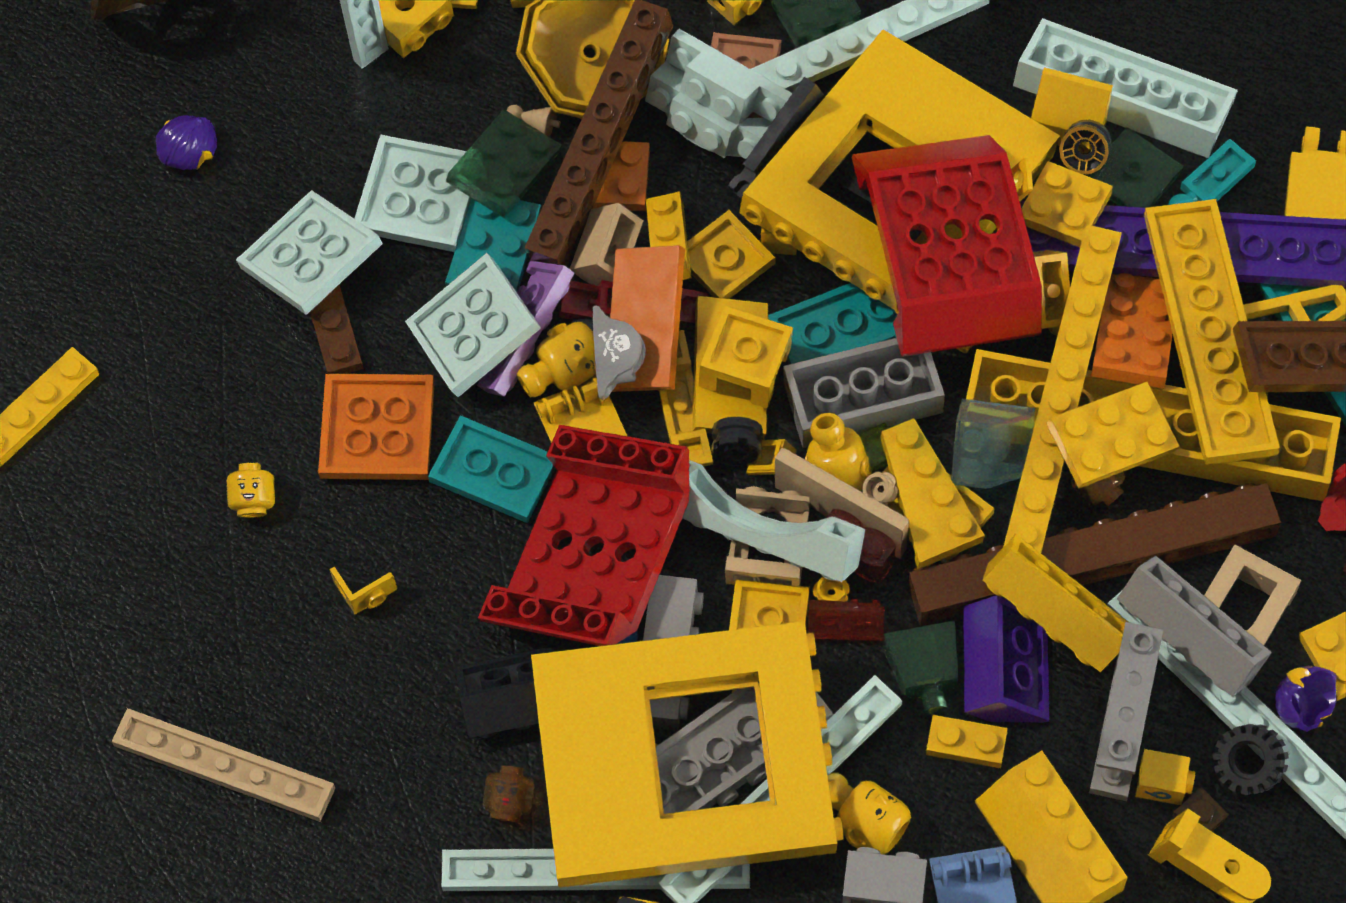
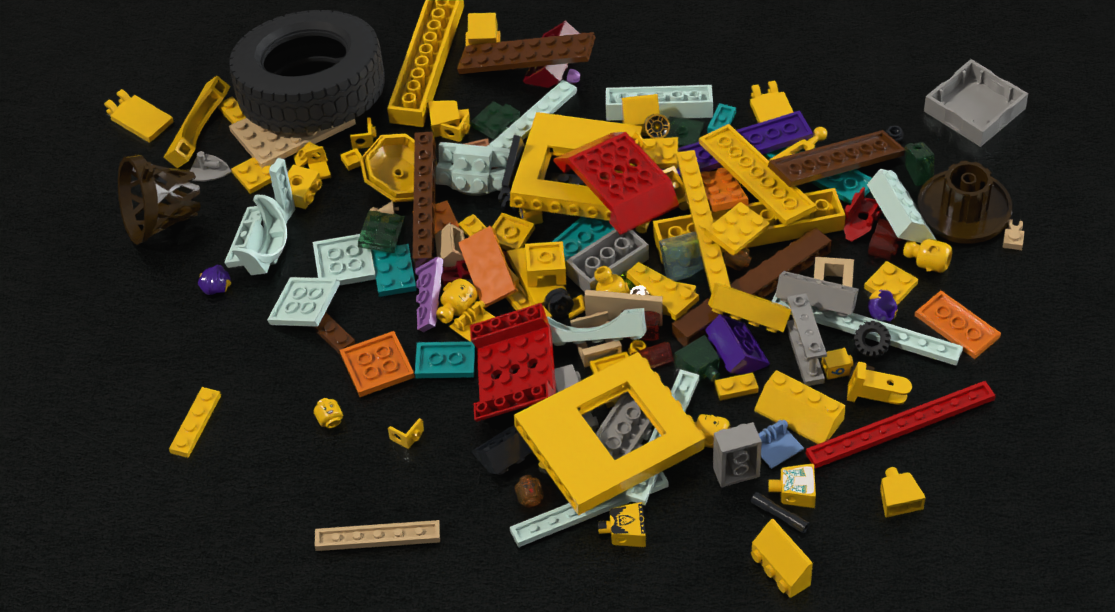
camera: 25 degrees left, 15 degrees down
light aqua plate [405,253,541,397] -> none
light grey hat [593,306,646,400] -> none
none -> light aqua piece [224,195,289,275]

